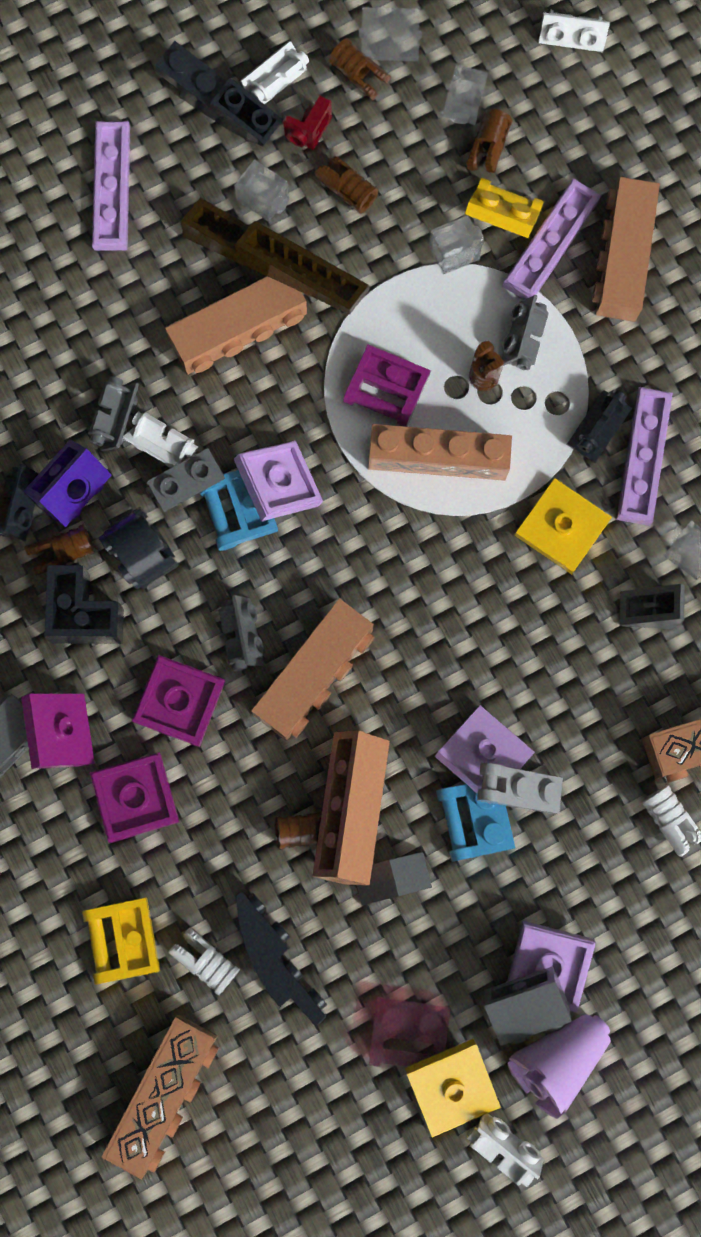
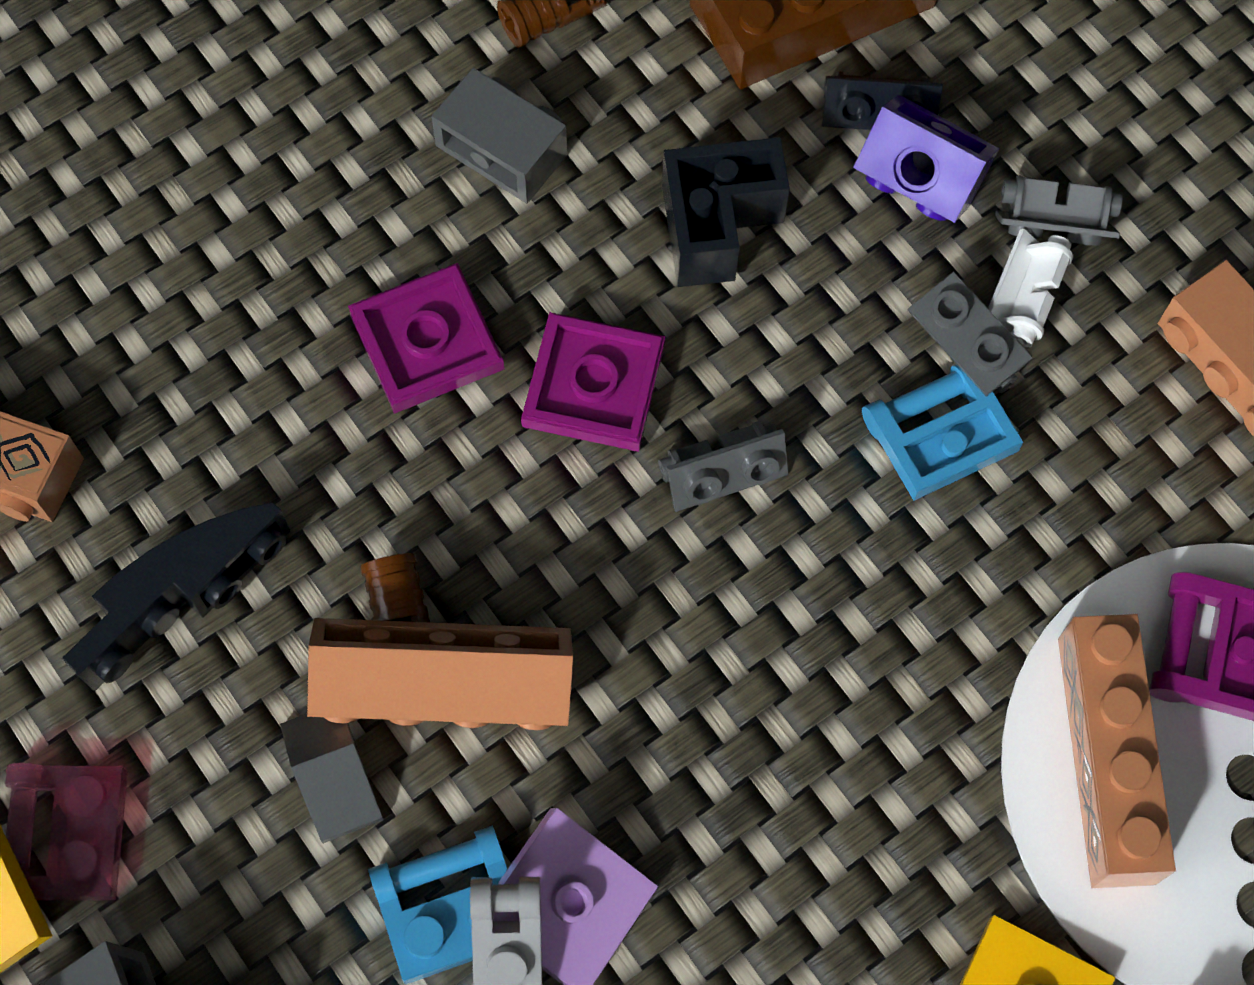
camera: 85 degrees right, 10 degrees down
magenta plate [21,694,95,769] -> none
reddish brown hinge [24,524,95,576] -> none
yellow plate [82,898,160,985] -> none
black brick [99,506,180,589] -> none
white hinge [168,928,240,996] -> none
lavender plate [234,441,323,521] -> none
nougat brick [252,598,375,741] -> none

